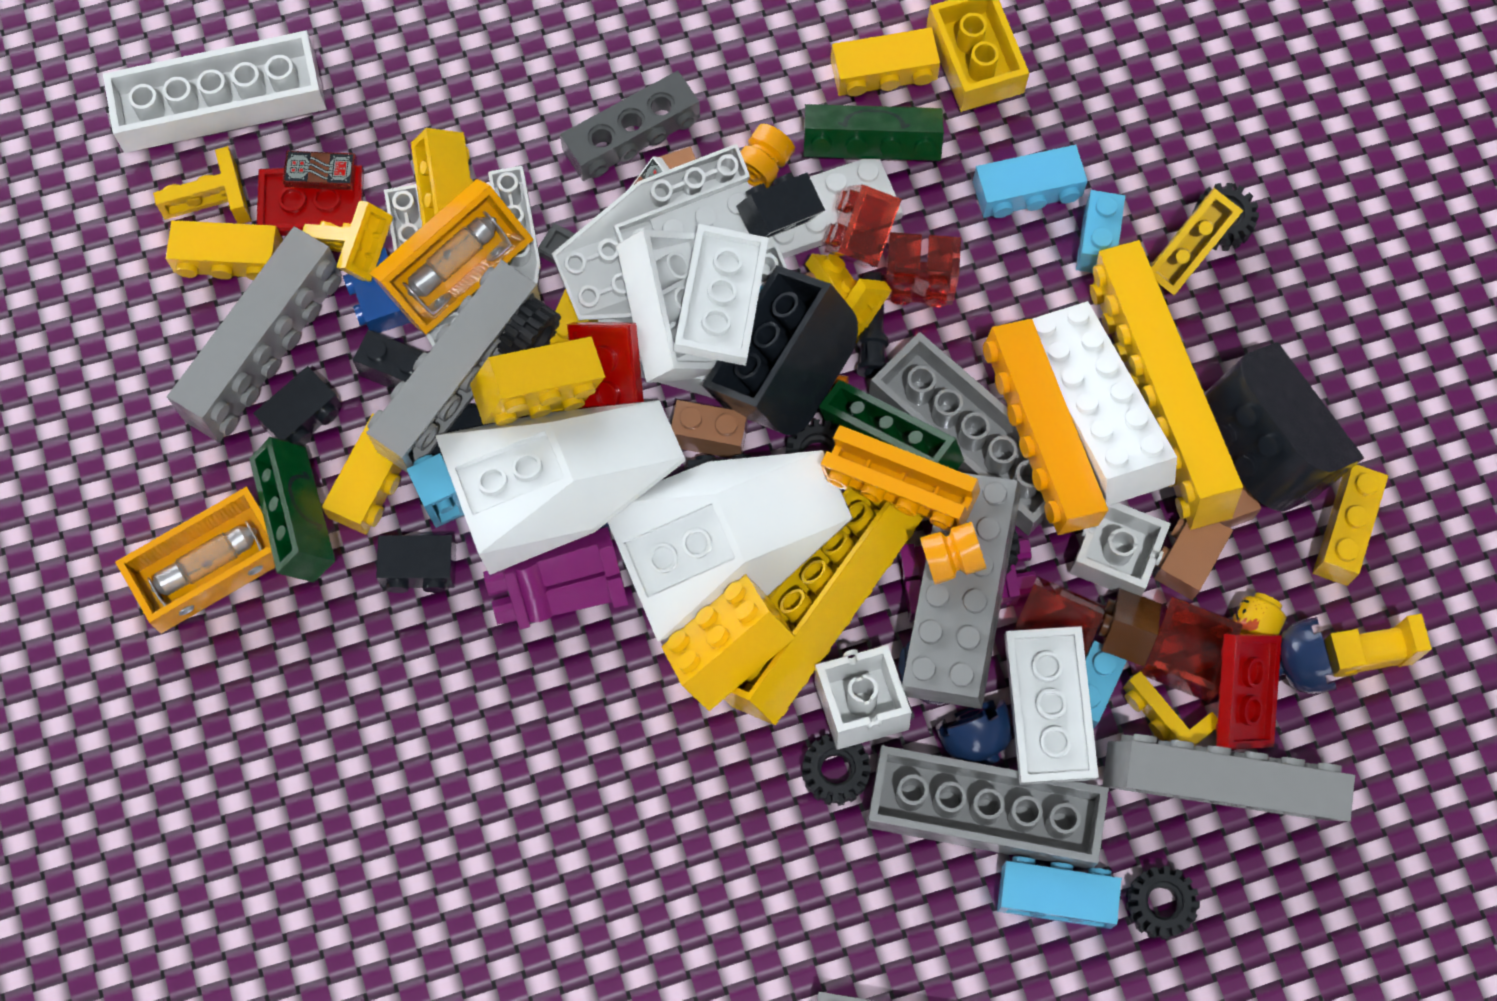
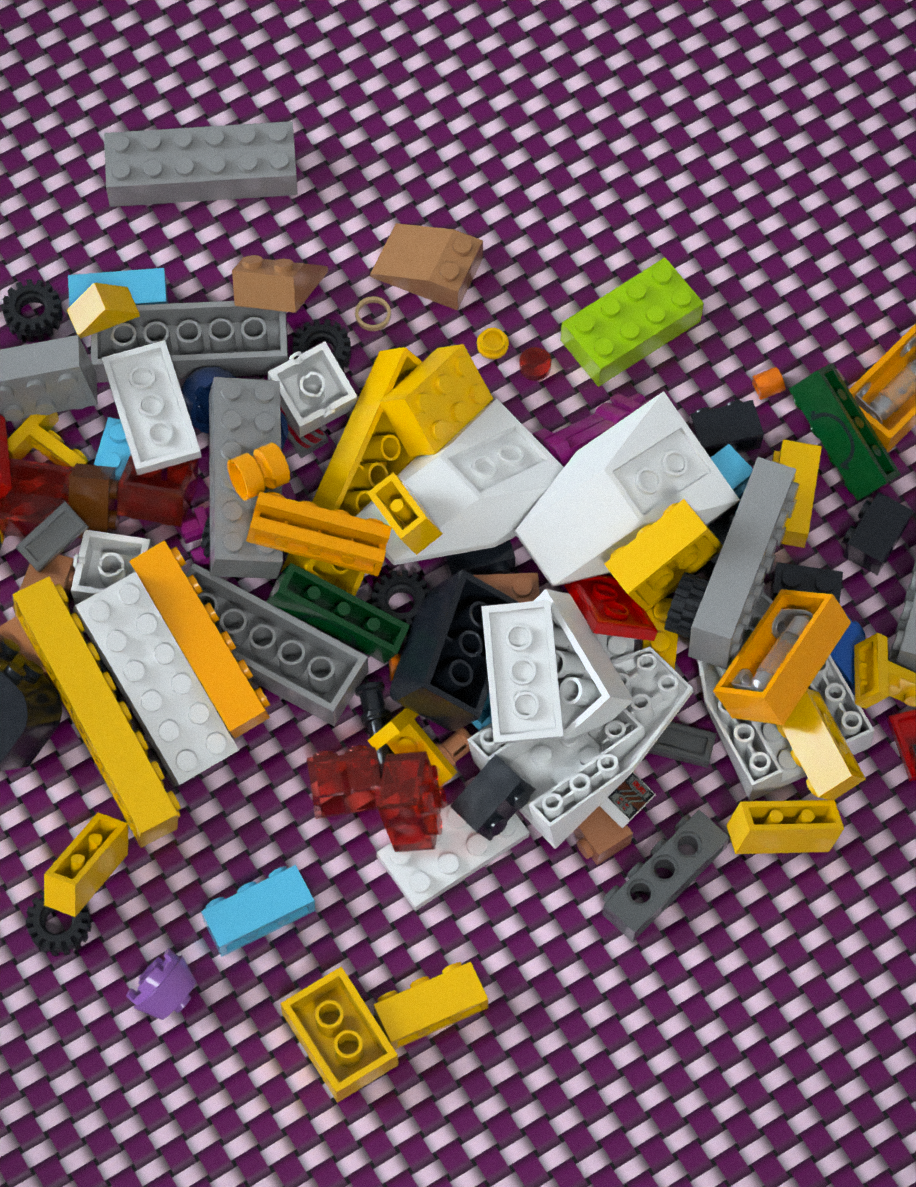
camera: 165 degrees right, 5 degrees down
light orange wheel [740,124,795,188] -> none
dark green brick [804,104,944,161] -> none
medium azure brick [1076,190,1126,273] -> none
none -> dark grey tile [16,502,89,573]
none -> yellow slope [67,283,140,339]
none -> medium lavender cone [126,948,197,1020]
none -> medium nougat slope [232,255,328,313]
none -> tan piece [355,296,391,331]
none -> yellow brick [367,472,443,555]
none -> medium nougat slope [370,223,483,311]
none -> yellow plate [477,328,509,359]
none -> clear red tile [519,347,552,381]
none -> lime brick [560,257,704,387]
none -> yellow brick [726,800,844,854]
none -> orange hose [752,367,786,400]

